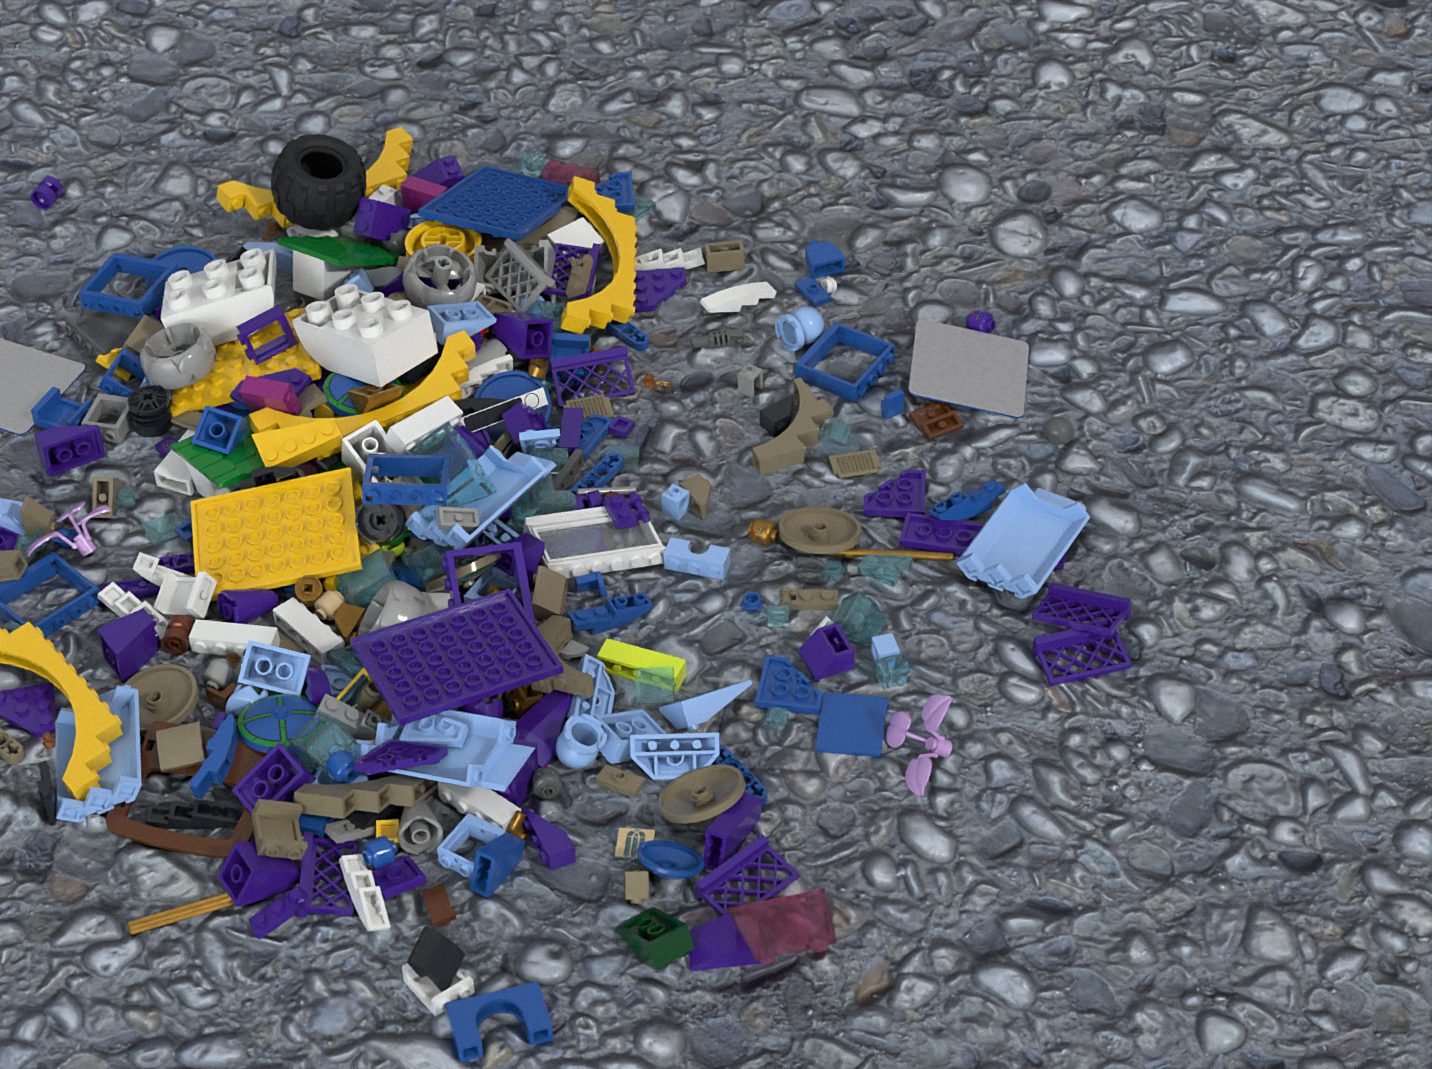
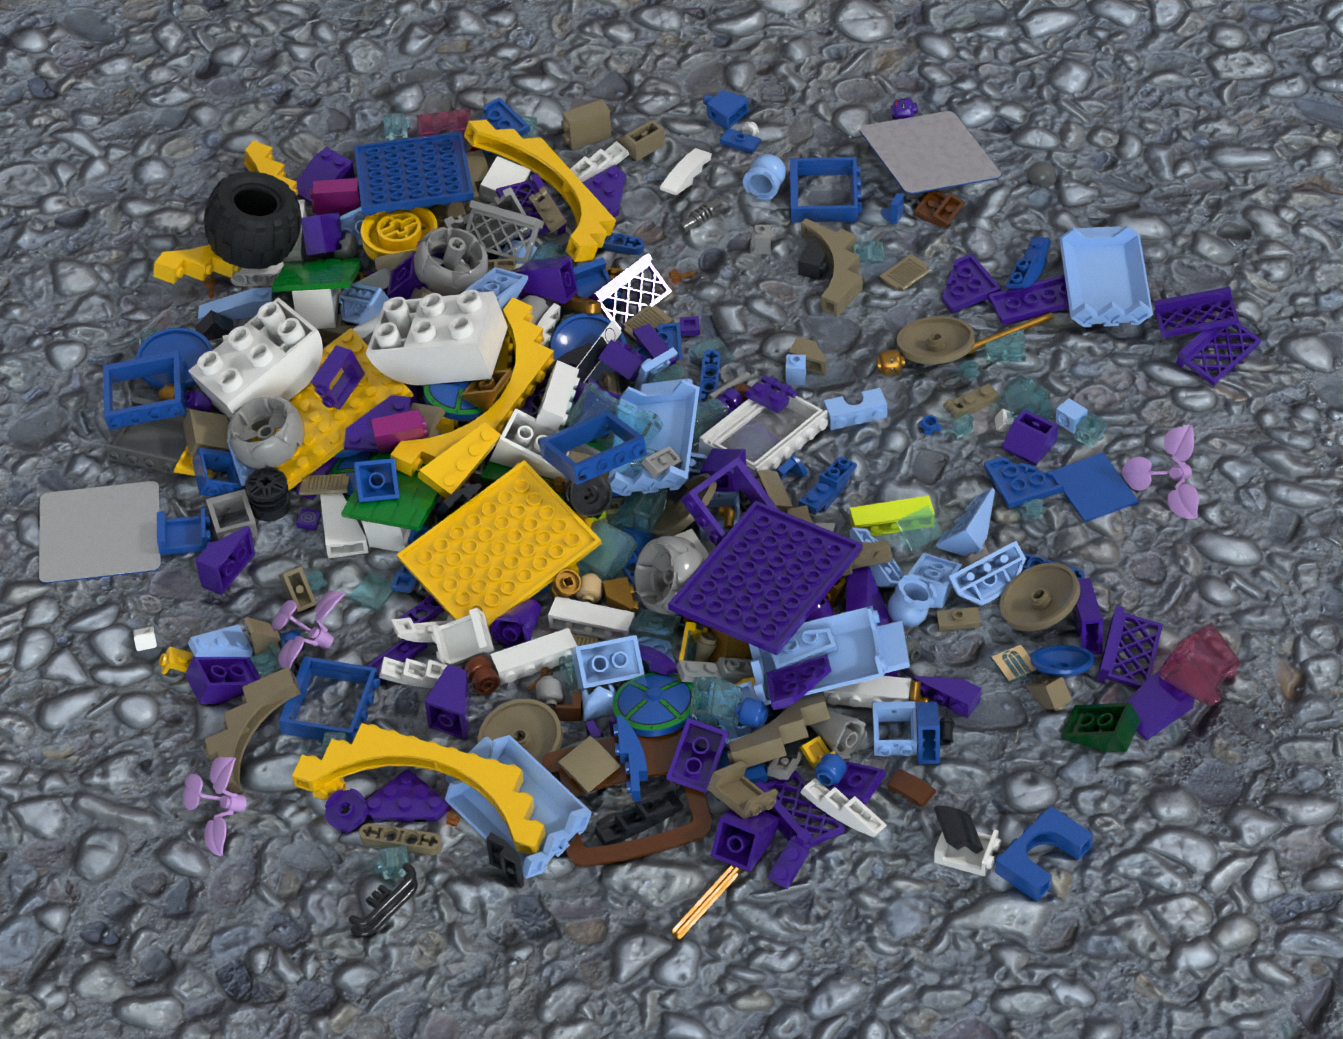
camera: 30 degrees left, 5 degrees up
none -> dark tan brick [561,99,611,150]
none -> black pin [939,717,955,745]

